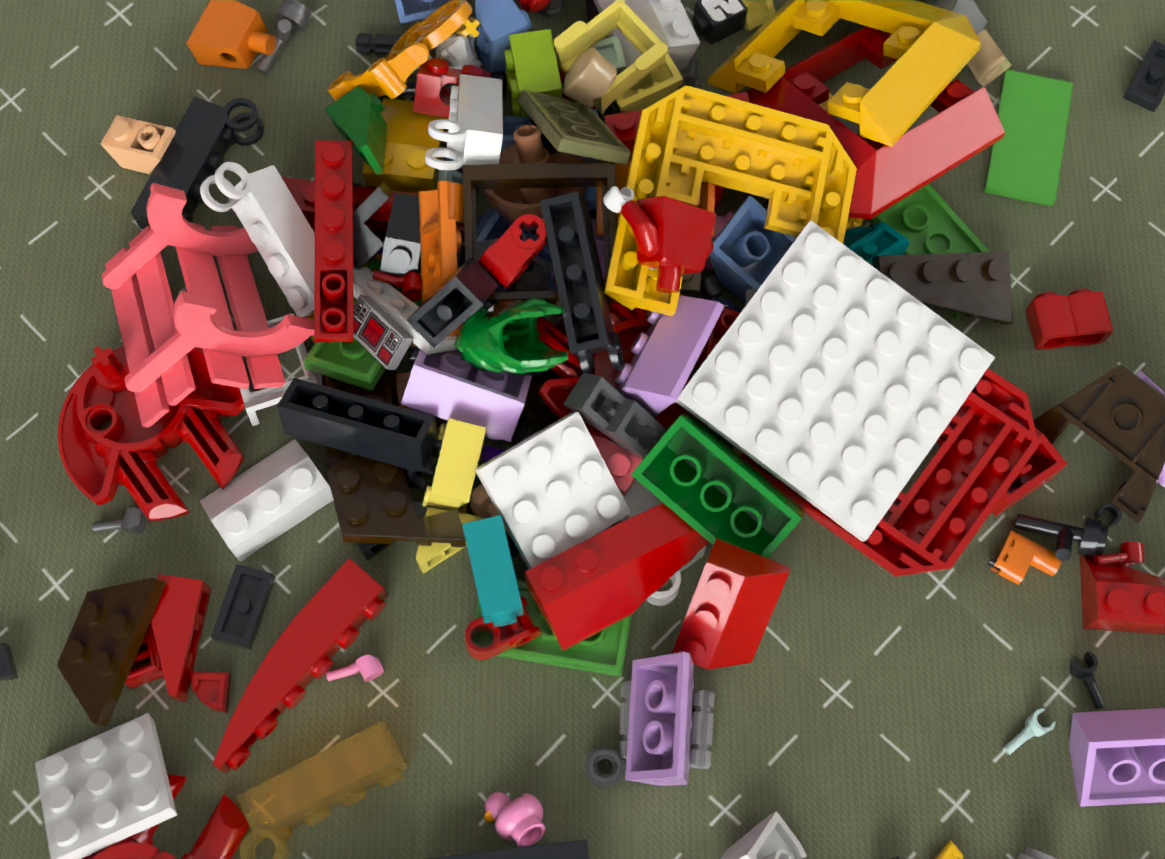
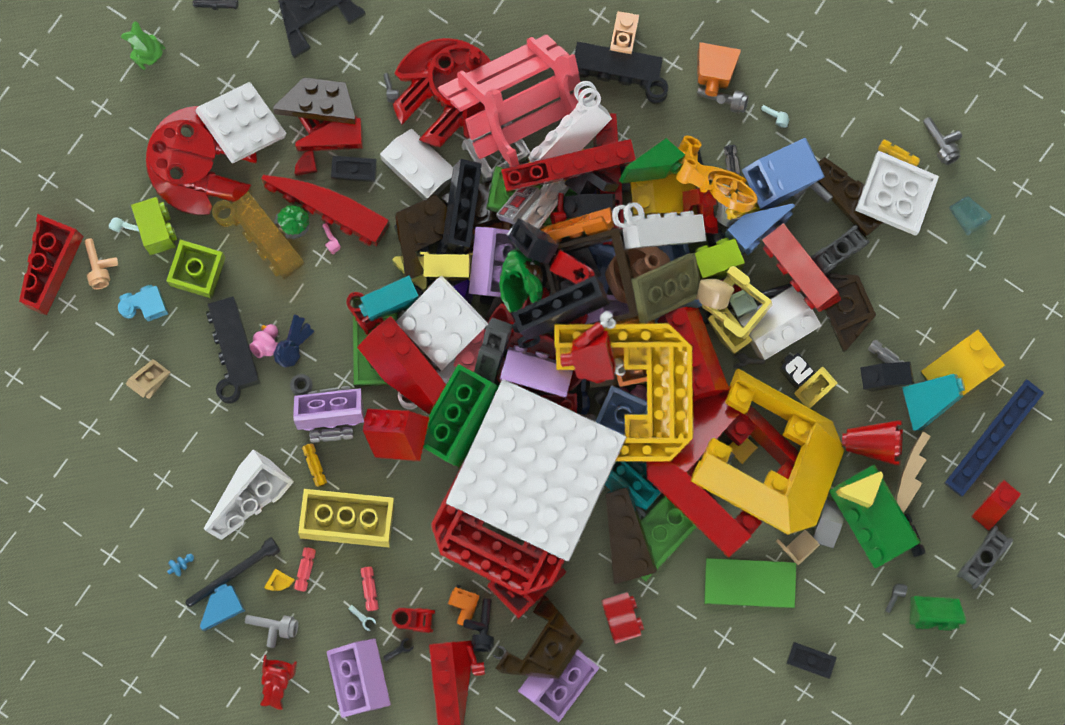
camera: 80 degrees right, 10 degrees up
none -> dark blue piece [273,314,314,367]
none -> green piece [274,206,310,240]
none -> coral axle [294,547,316,592]
none -> light yellow brick [298,489,395,548]
none -> yellow axle [302,443,327,487]
none -> coral axle [360,567,379,611]
none -> red piece [392,608,435,633]

